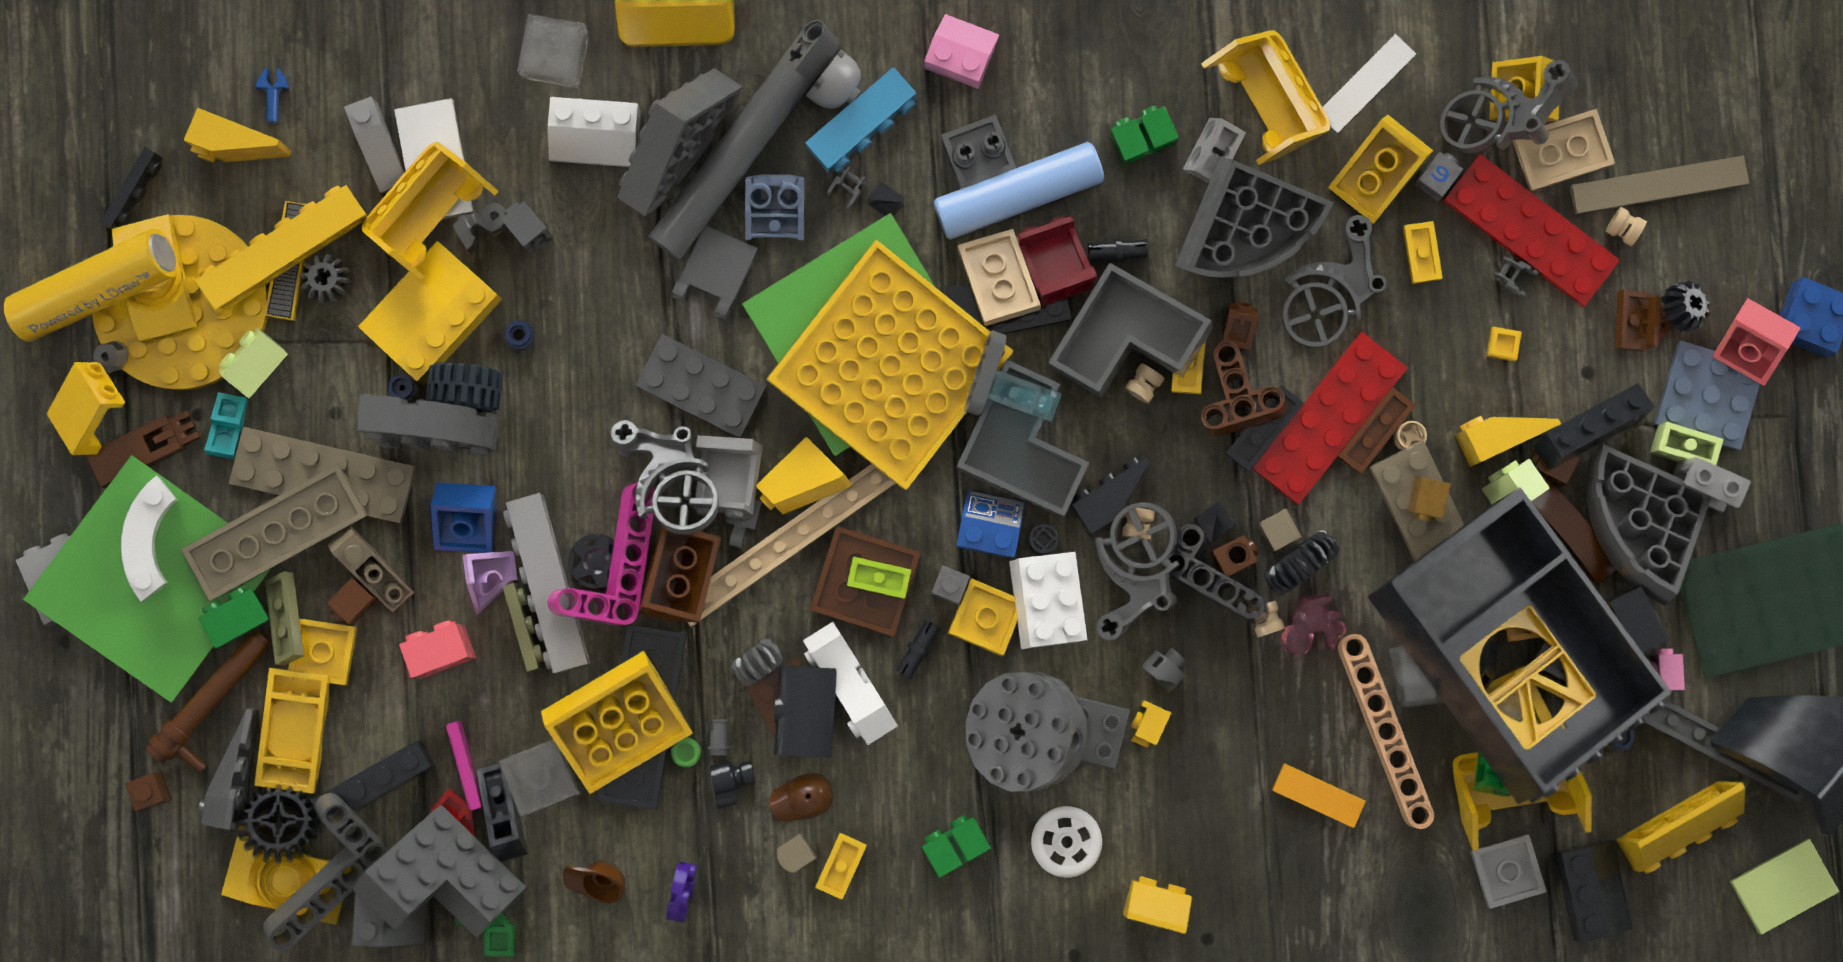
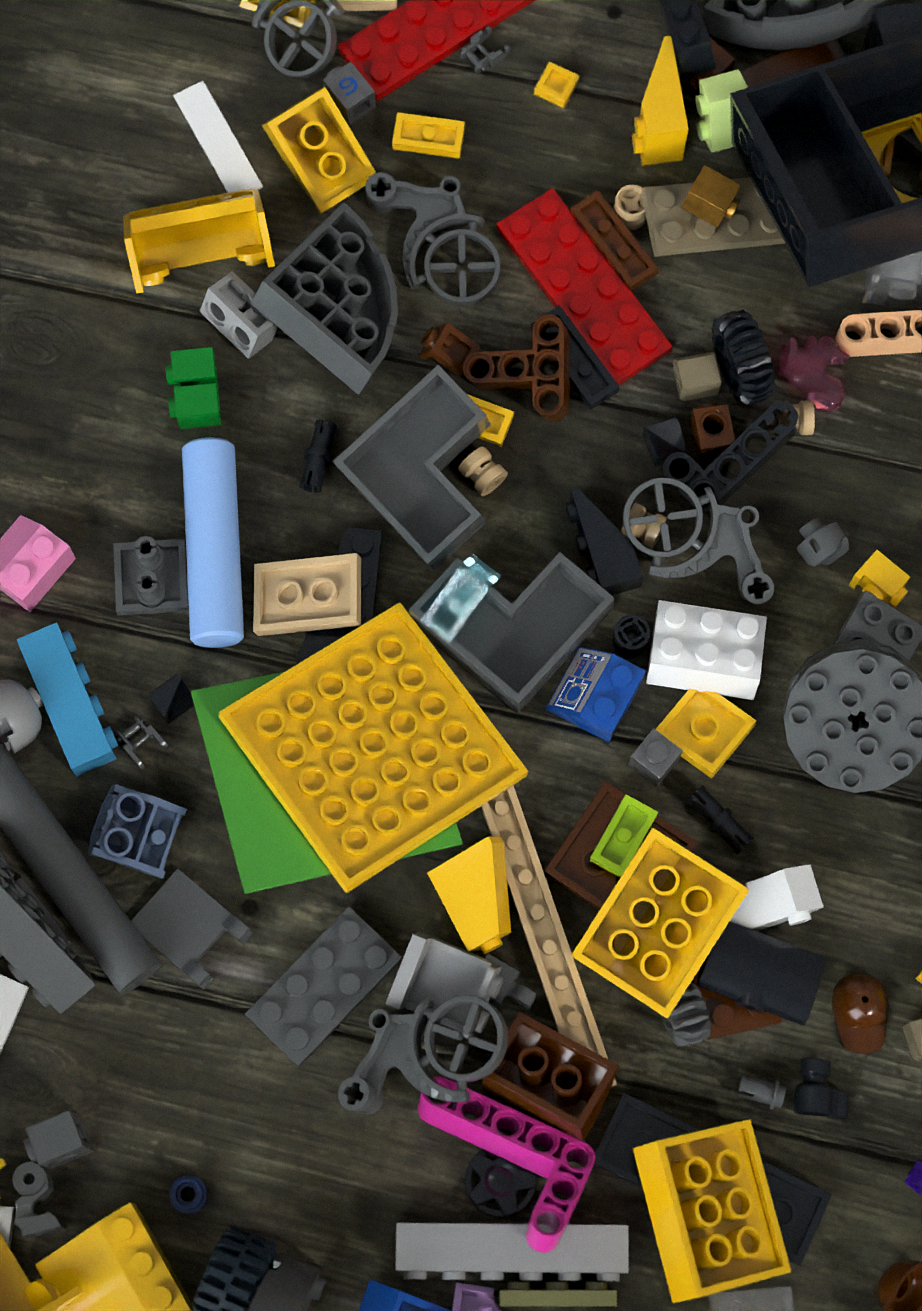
camera: 75 degrees left, 10 degrees down
bright green tile [671,738,701,767] -> none
dark grey beam [964,330,1007,416] -> none
dark red panel [1017,216,1097,307] -> none
none -> yellow slope [571,828,750,1019]

